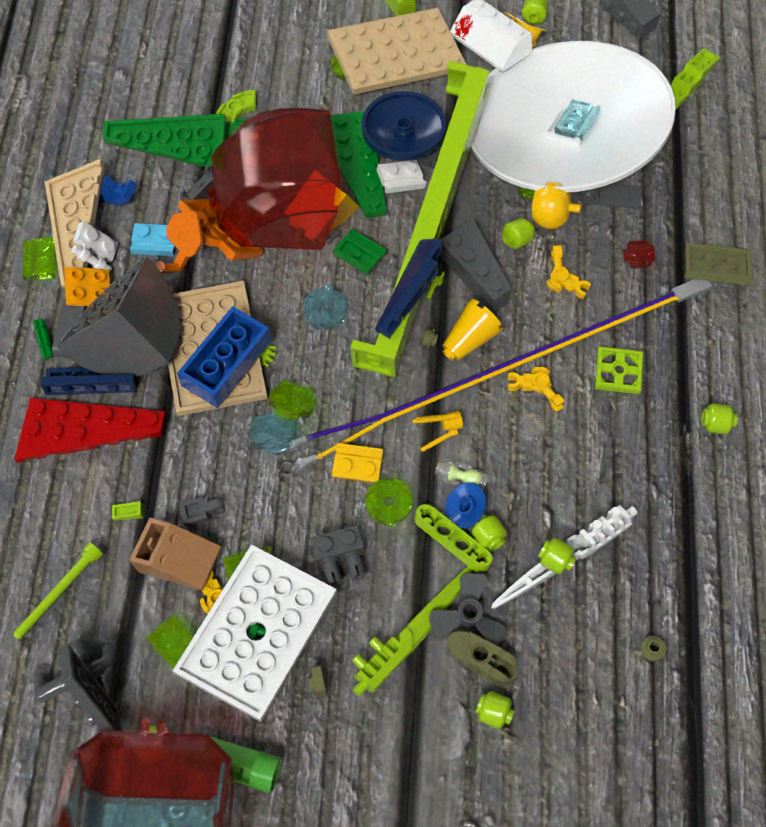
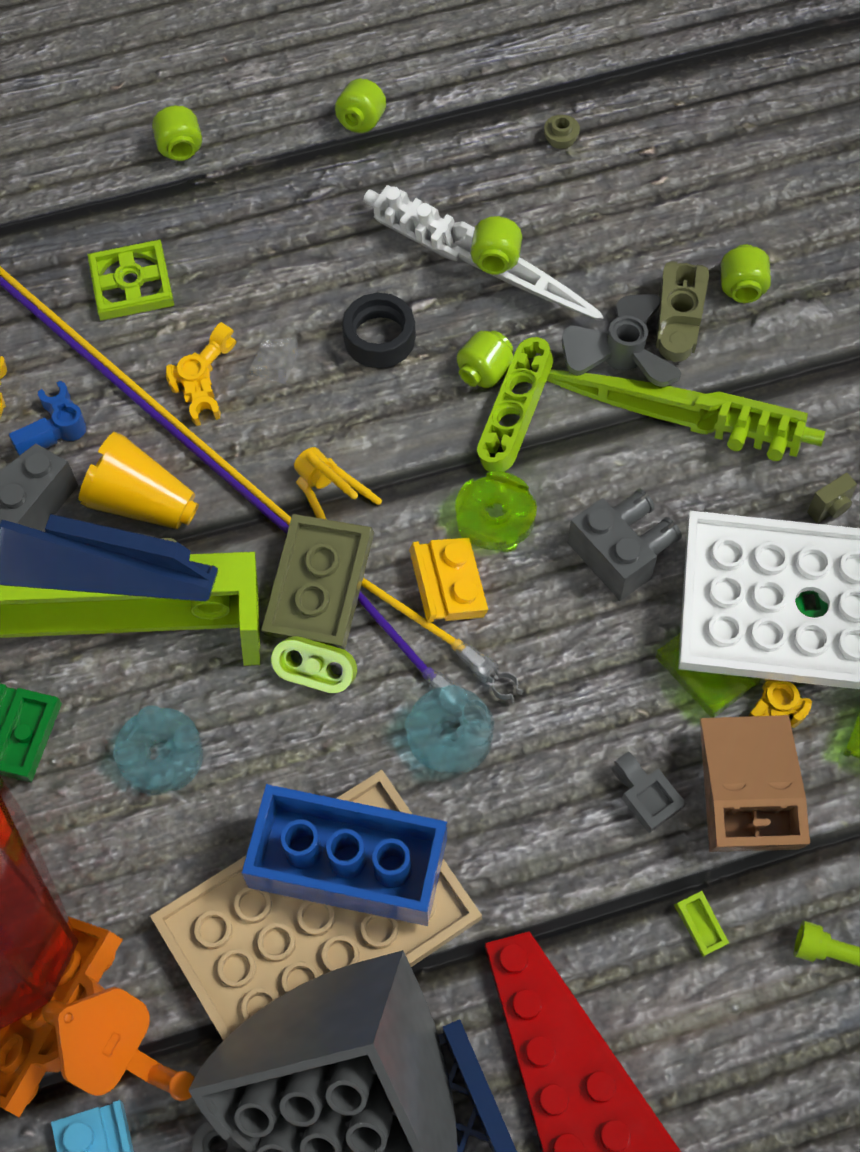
camera: 110 degrees left, 0 degrees up
clear neon green plate [268,382,315,420] -> none
clear piece [435,458,489,490] -> none
blue dish [445,483,487,529] -> none
none -> blue bar [9,381,87,456]
none -> olive plate [261,514,374,650]
none -> lime plate [271,636,357,693]
none -> lime head [335,78,386,133]
none -> black tyre [342,292,416,369]

